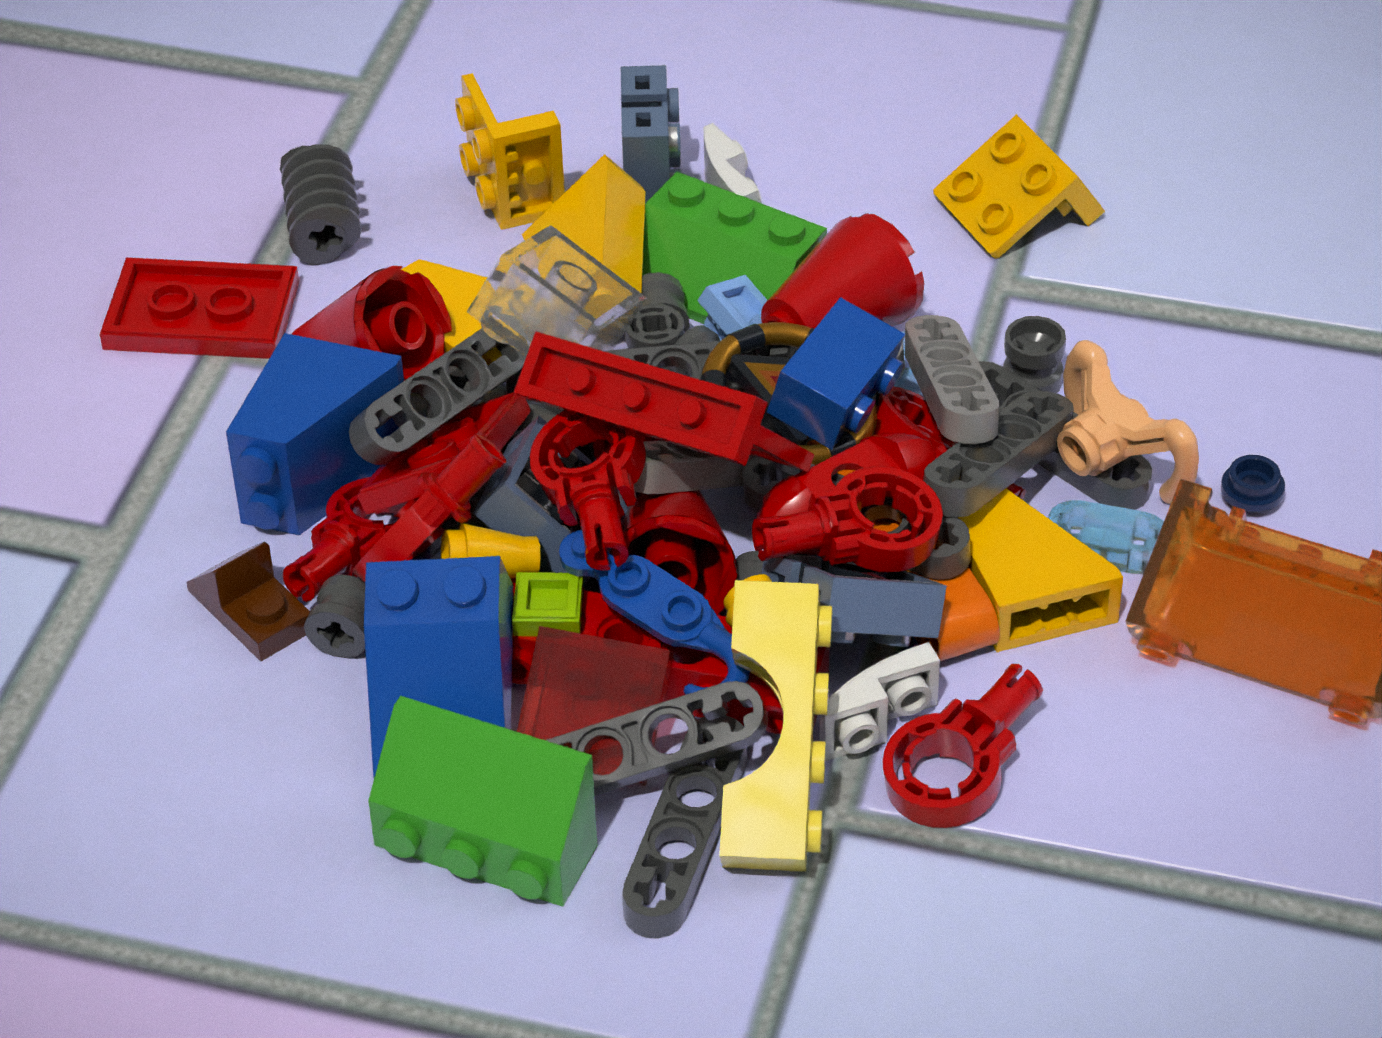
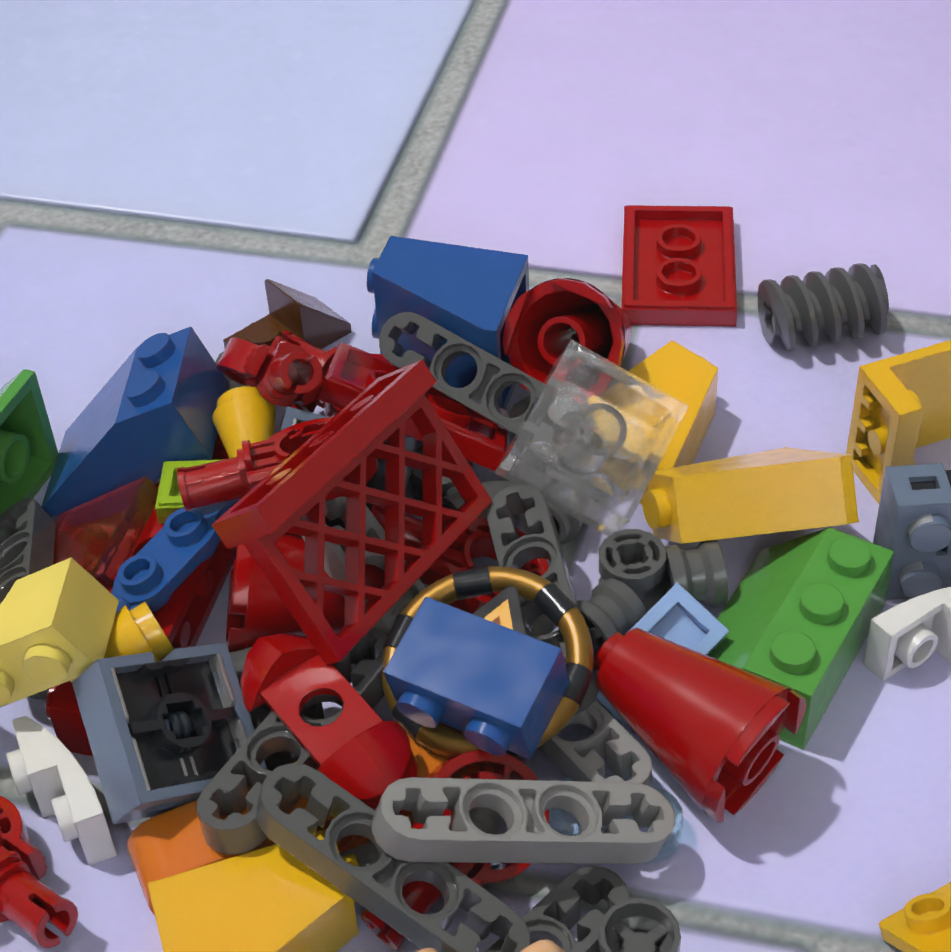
camera: 90 degrees right, 0 degrees up
red pin [752,466,943,572] -> none

